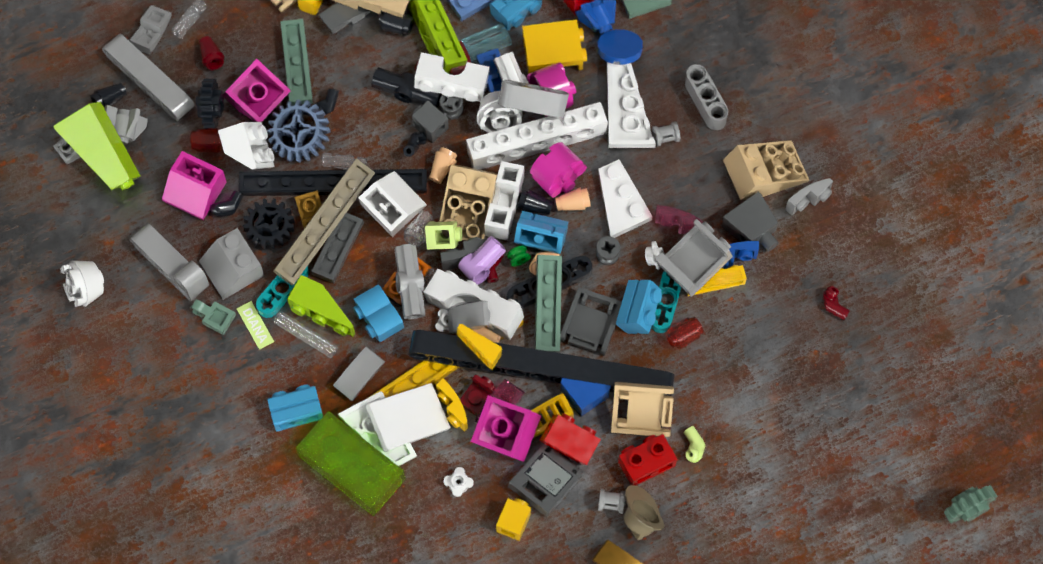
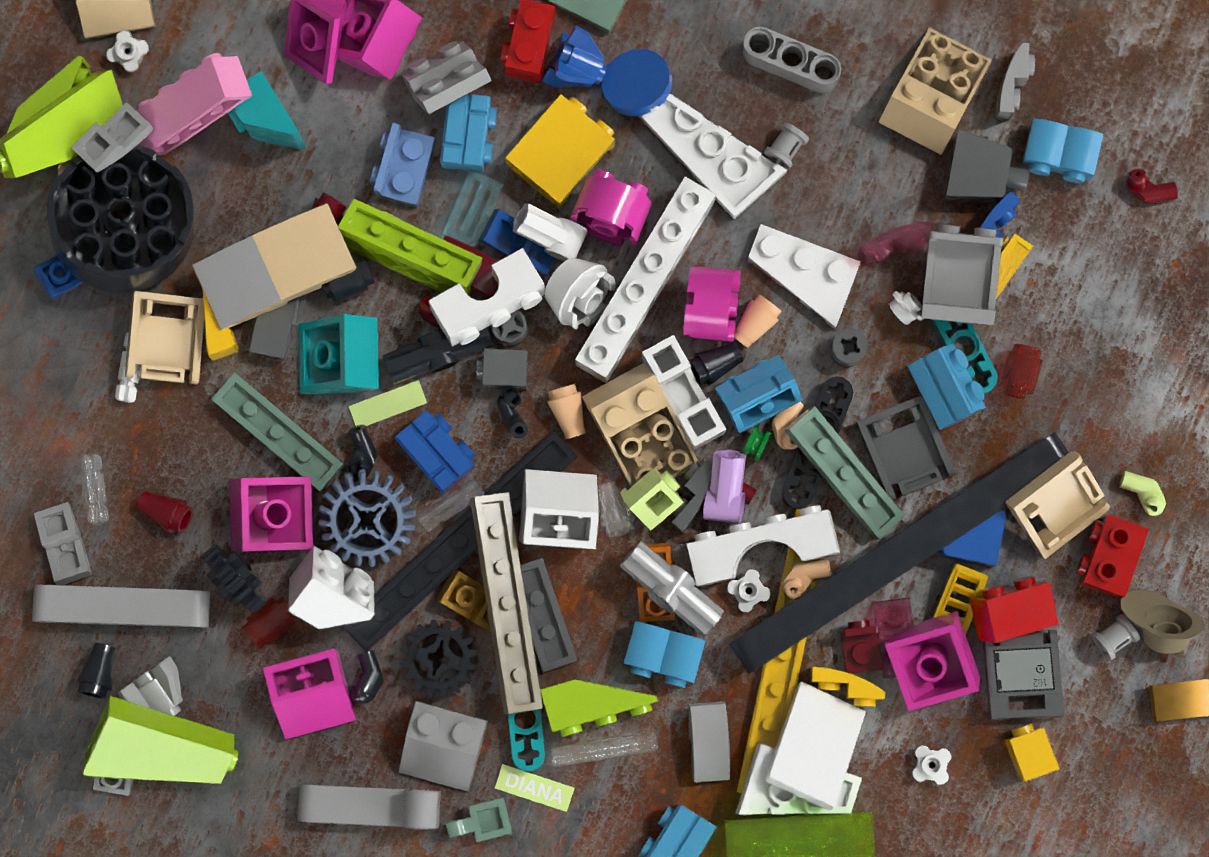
camera: 40 degrees left, 15 degrees up
light grey slope [448,301,490,334] -> none
yellow slope [457,323,502,370] -> none
beam [498,80,569,117] -> none
none -> teal slope [299,314,379,395]
none -> yellowish green sticker [349,380,427,426]
none -> blue brick [394,410,476,495]
none -> dark azure brick [1022,118,1103,184]

